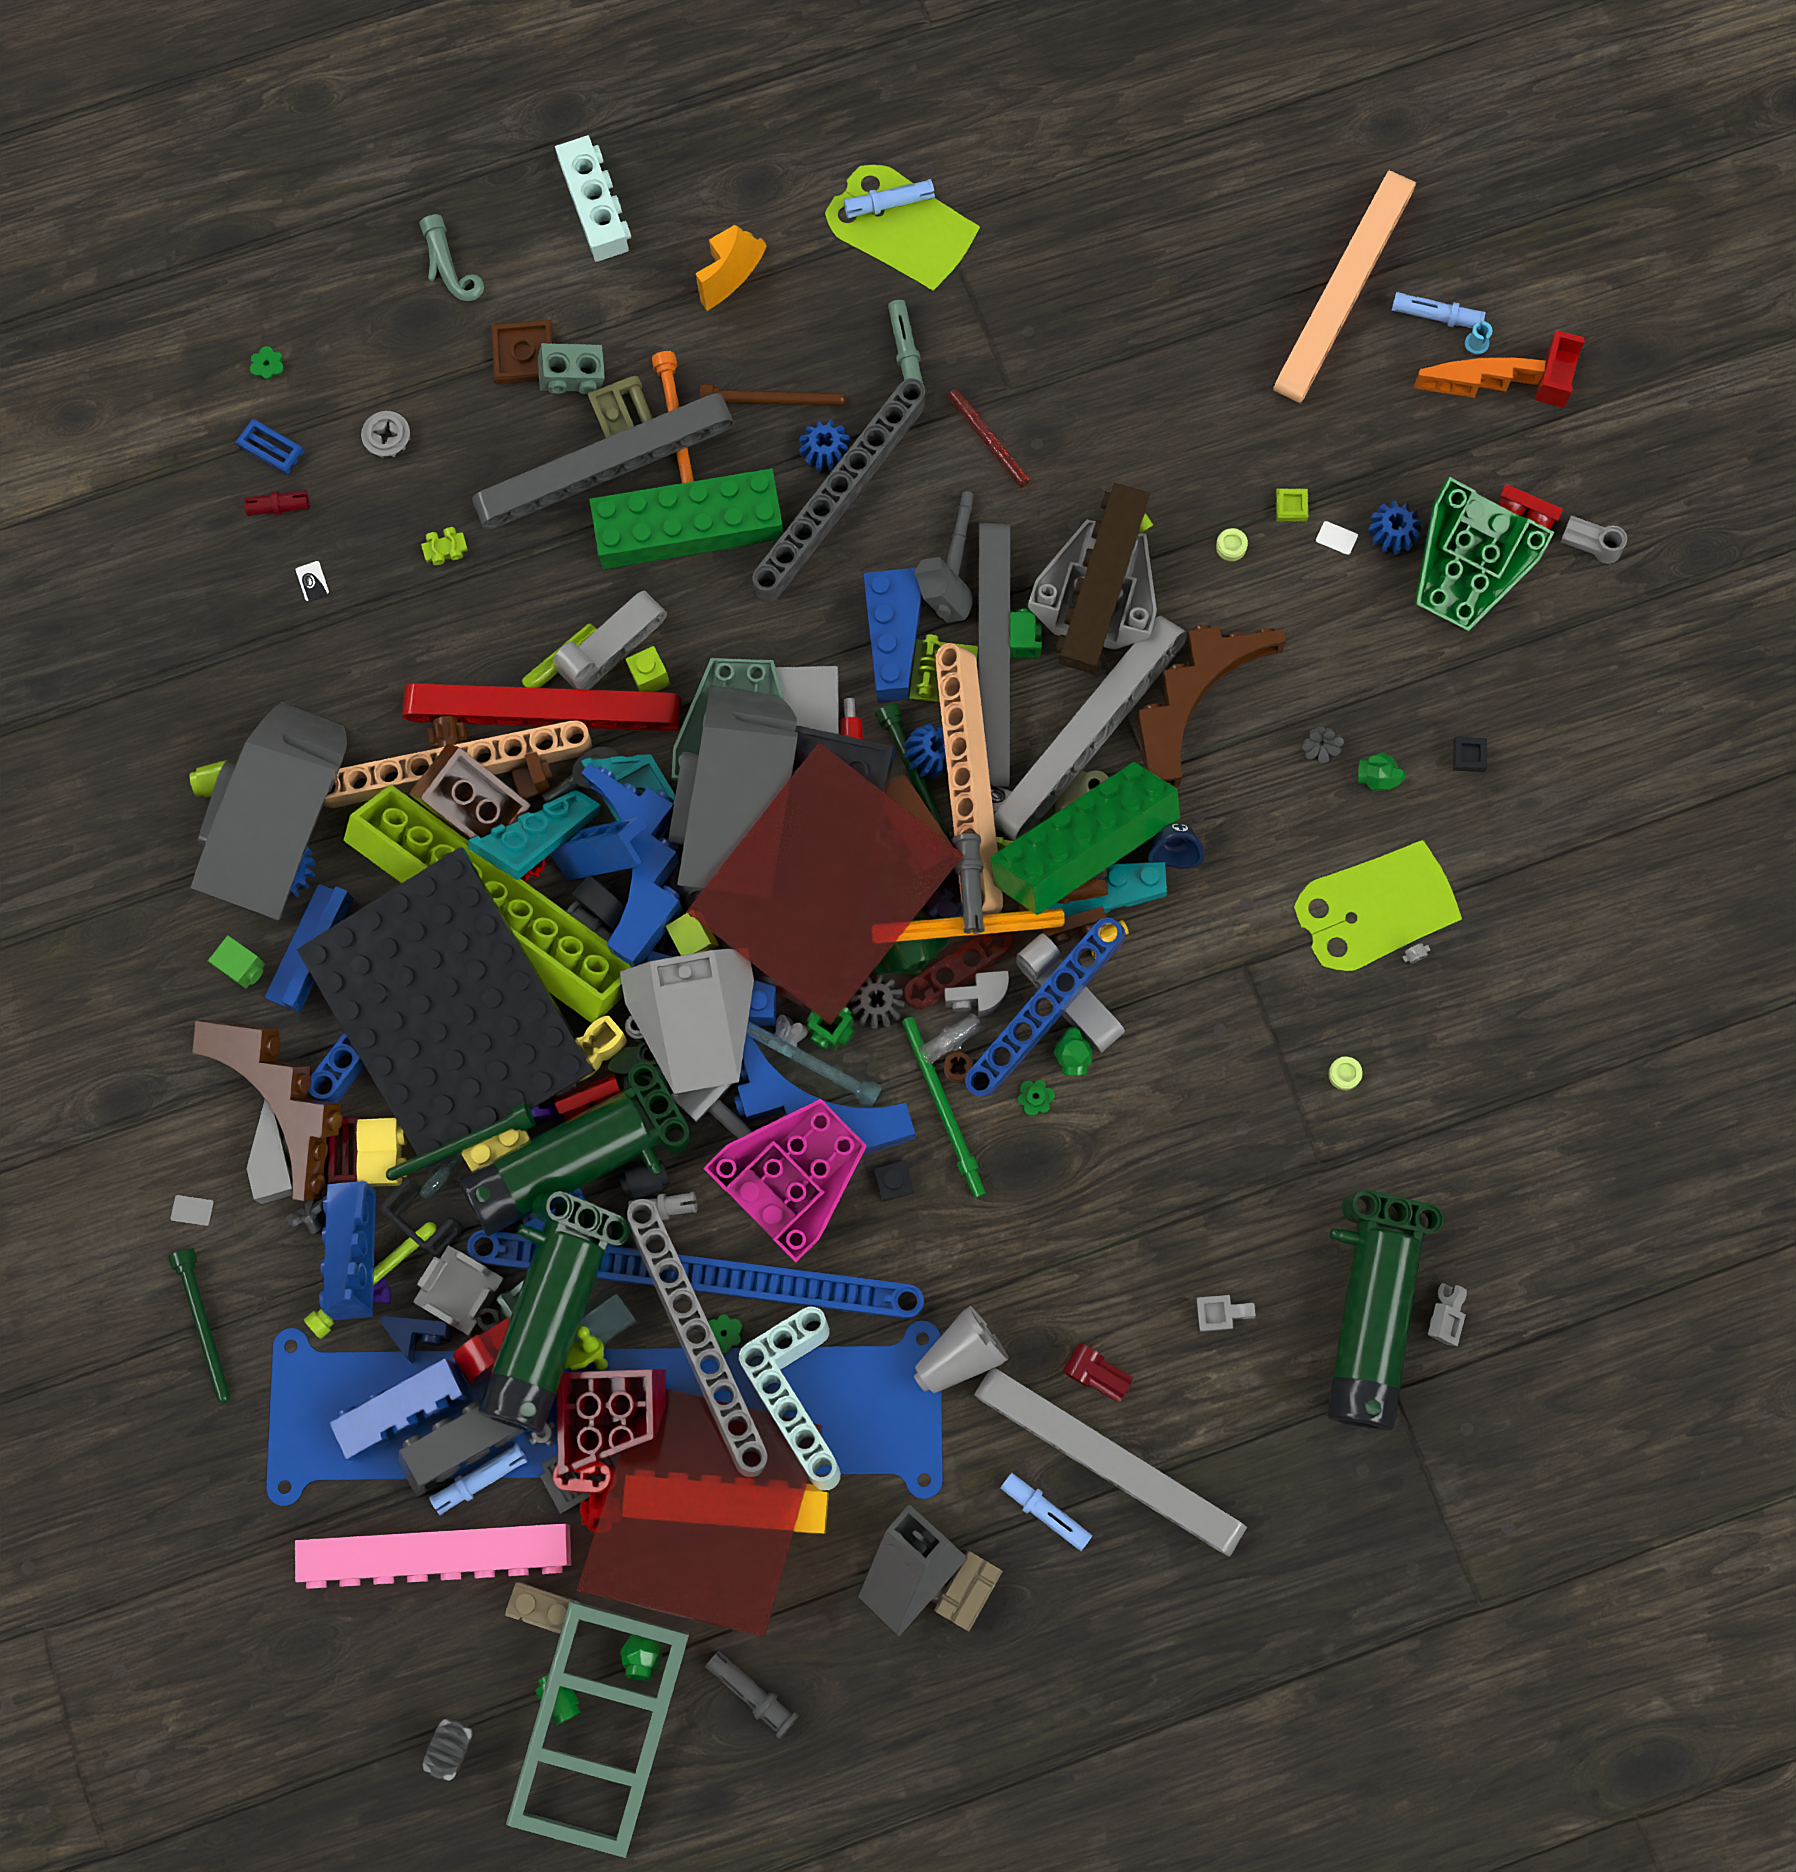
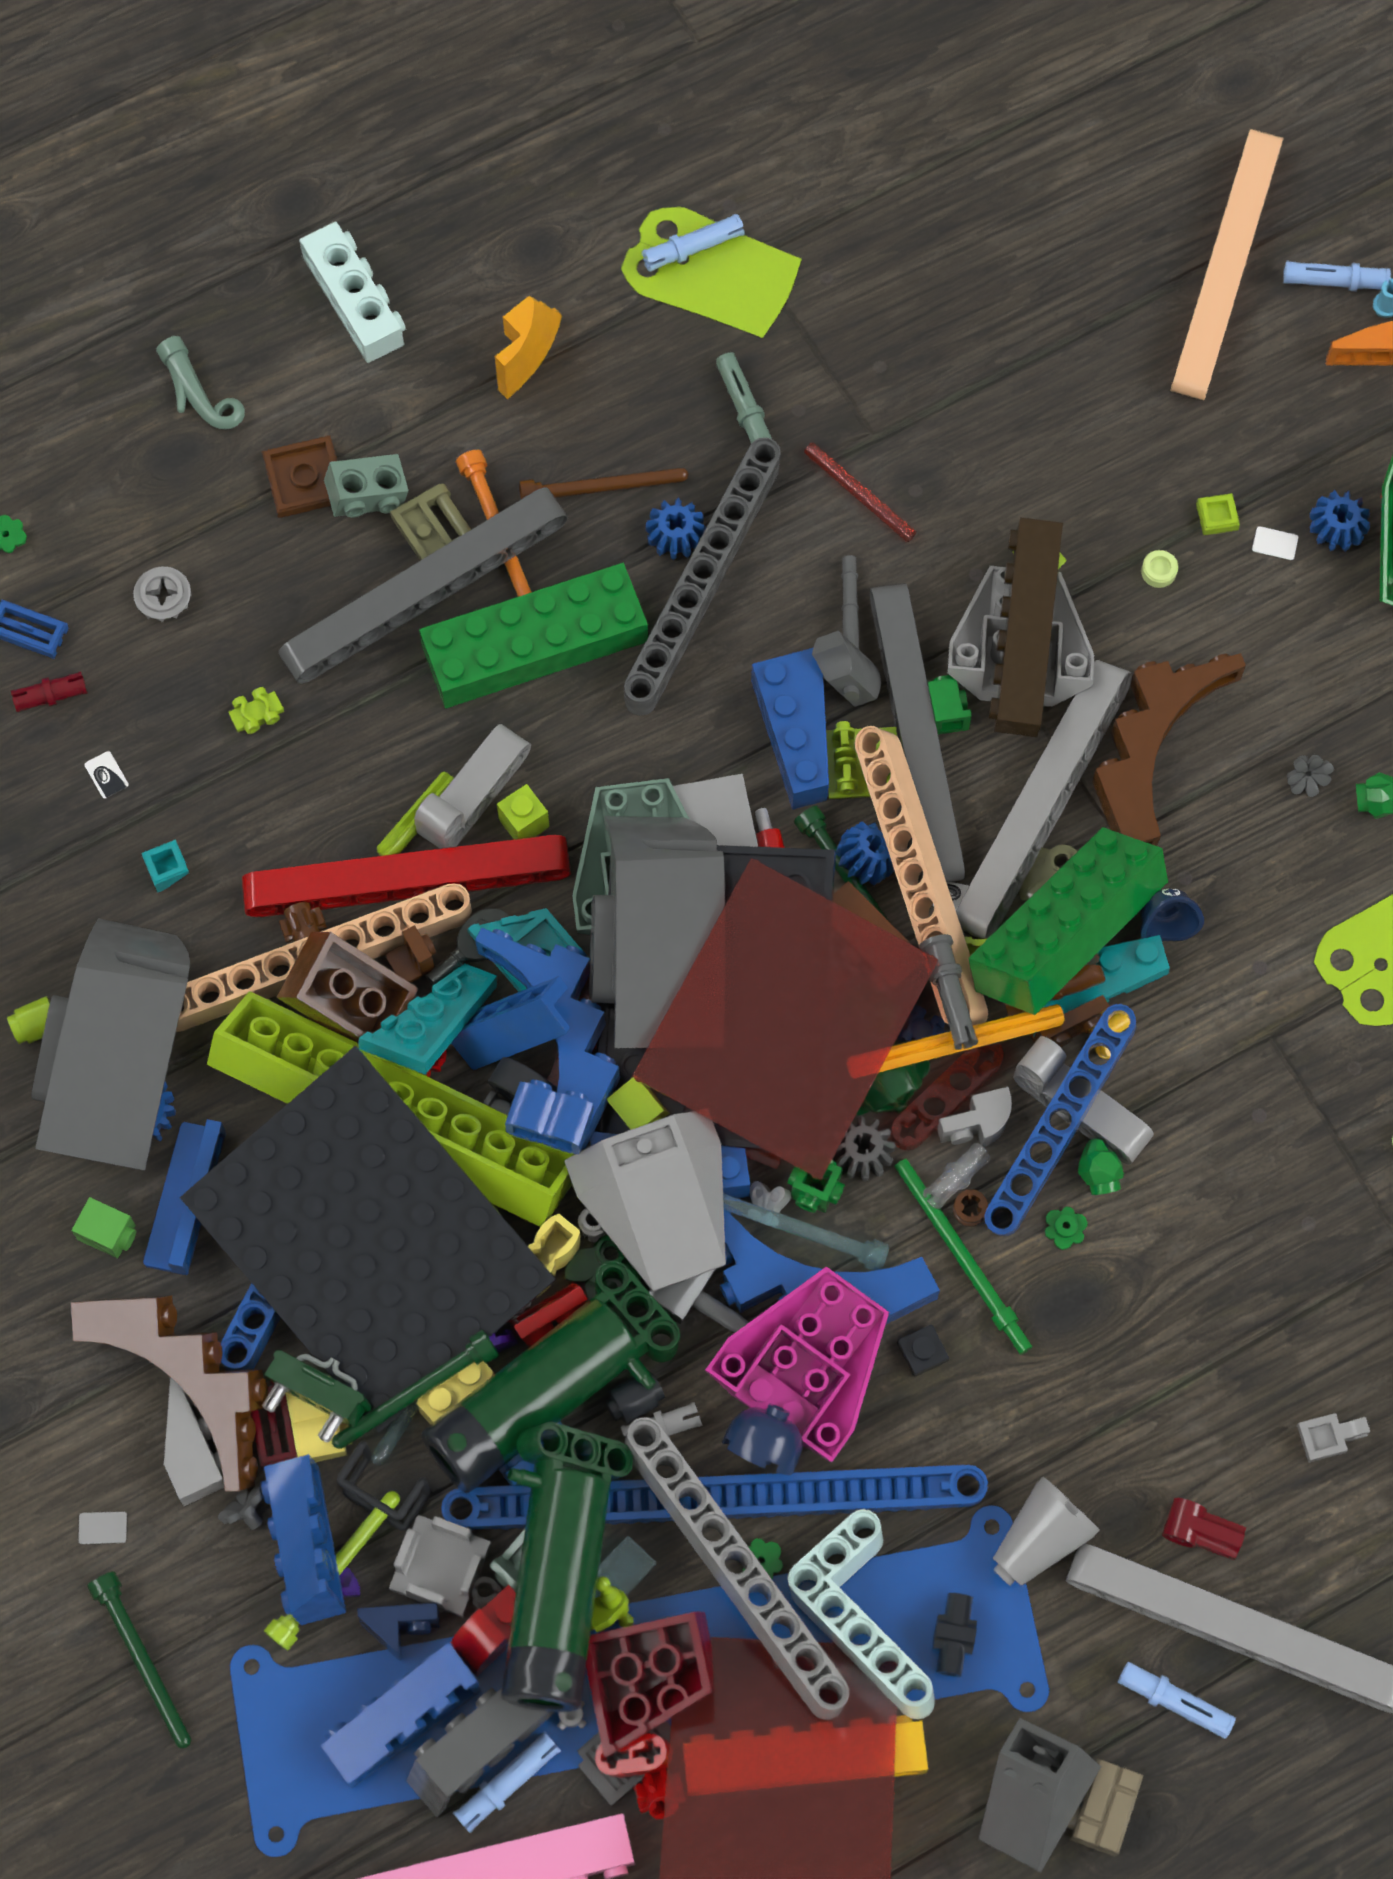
camera: 15 degrees left, 5 degrees down
none -> teal slope [141,839,189,893]
none -> dark green piece [262,1350,371,1442]
none -> blue brick [505,1080,594,1154]
none -> dark blue cylinder [722,1403,802,1475]
none -> black axle [932,1593,977,1677]

